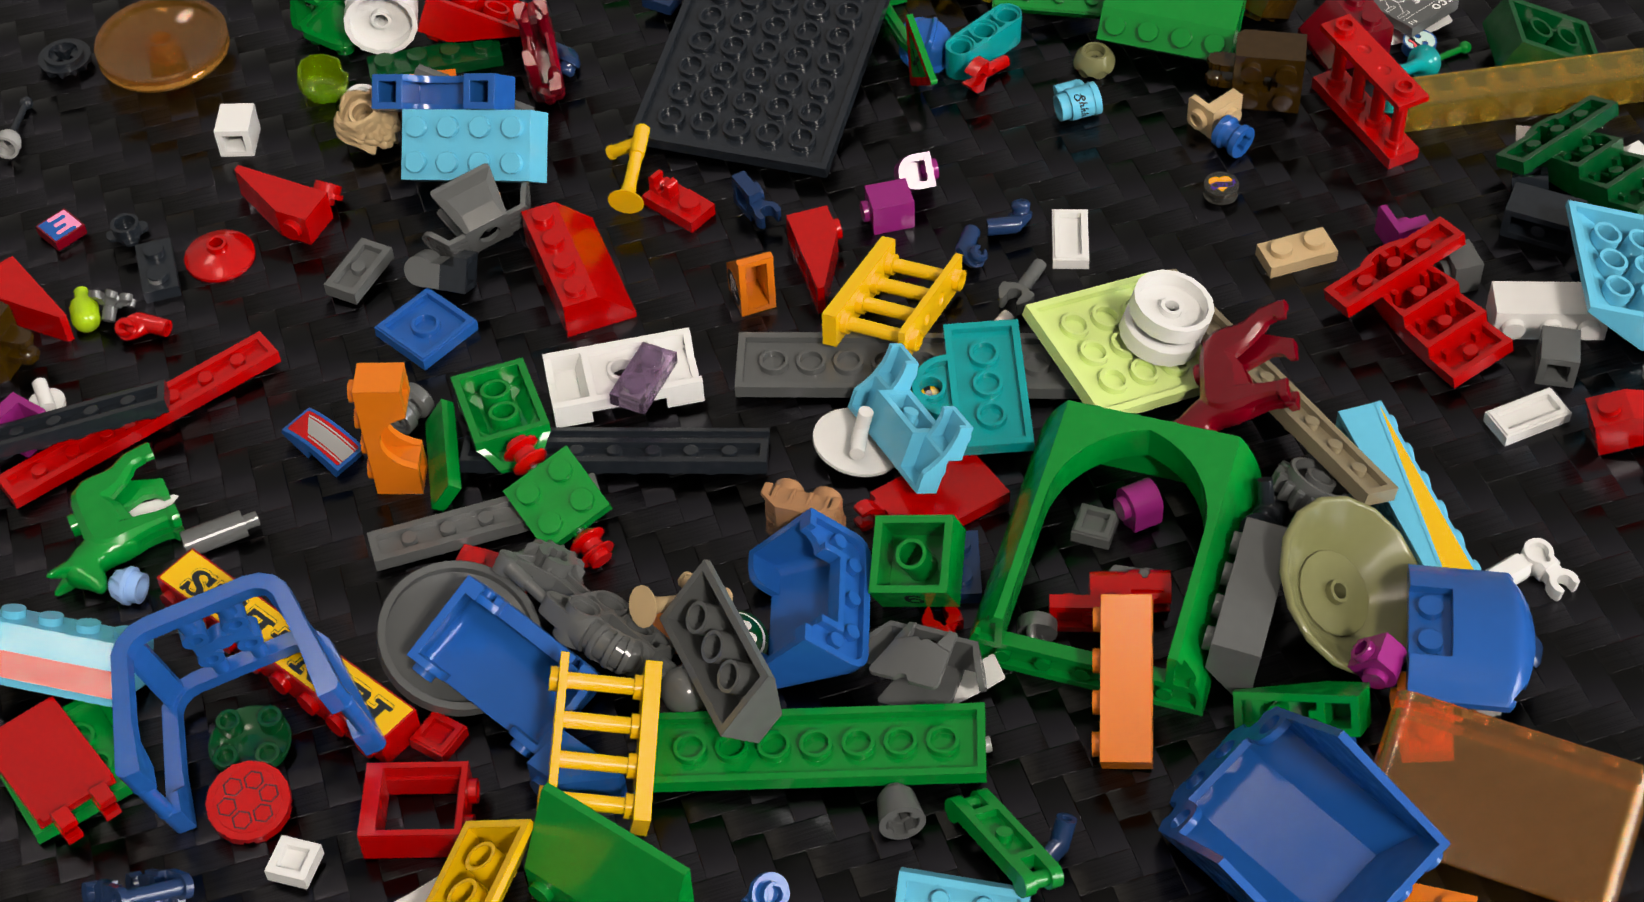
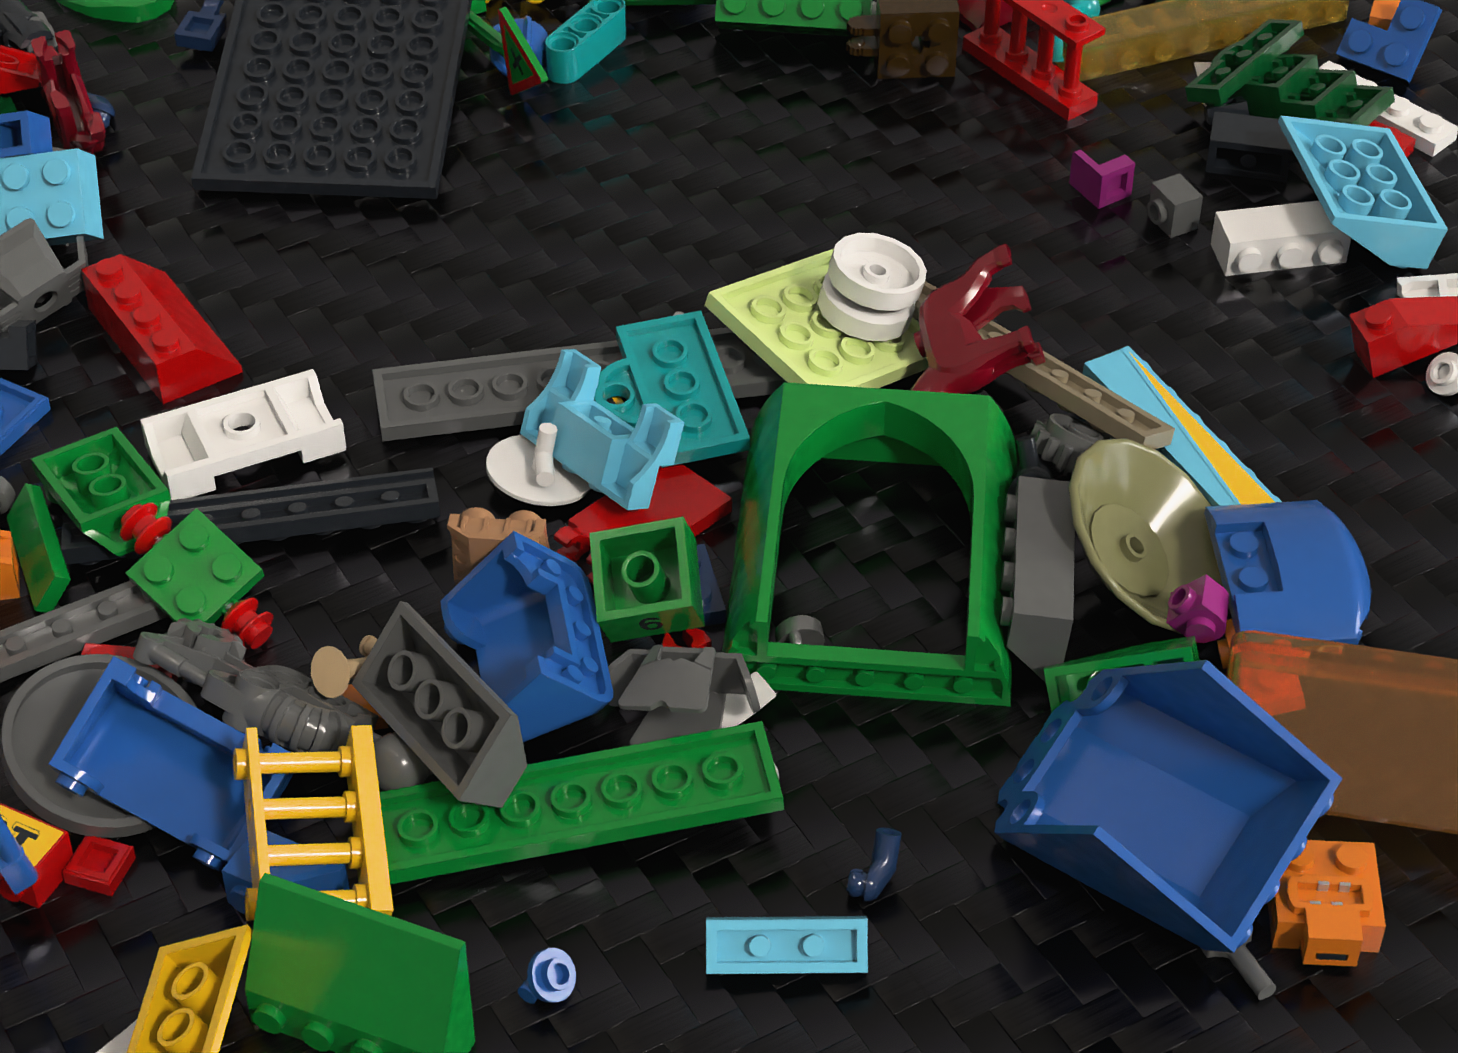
camera: 15 degrees left, 5 degrees down
red window [357,761,480,859] -> none
yellow piece [605,124,650,214] -> none
clear purple piece [609,342,678,415] -> none
red plate [641,169,716,233] -> none
orange slope [726,251,777,317] -> none
dark blue plate [732,171,782,229] -> none
red slope [786,205,843,313] -> none
yellow fence [822,236,966,355] -> none
magenta brick [860,178,915,235] -> none
dark grey hat [877,783,926,840] -> none
plate [894,151,939,191] -> none
green plate [945,788,1064,898] -> none
dark blue arm [955,224,988,269] -> none
red bar [962,55,1010,94] -> none
dark blue arm [986,199,1033,236] -> none
dark grey bar [998,258,1047,315] -> none
red plate [1048,565,1172,632] -> none
white tile [1052,209,1089,269] -> none
medium azure piece [1053,79,1103,122] -> none
dark grey tile [1071,503,1119,550] -> none
olive plate [1073,42,1115,79] -> none
orange brick [1092,594,1153,769] -> none
magenta plate [1113,477,1164,533] -> none
tan bracket [1187,88,1243,139] -> none
clear smoke tile [1203,172,1239,205] -> none
blue wheel [1211,115,1255,158] -> none
tan plate [1255,227,1338,278] -> none
red slope [1323,216,1514,389] -> none
white tile [1483,387,1572,447] -> none
white bar [1485,538,1580,601] -> none
dark grey brick [1535,325,1581,388] -> none

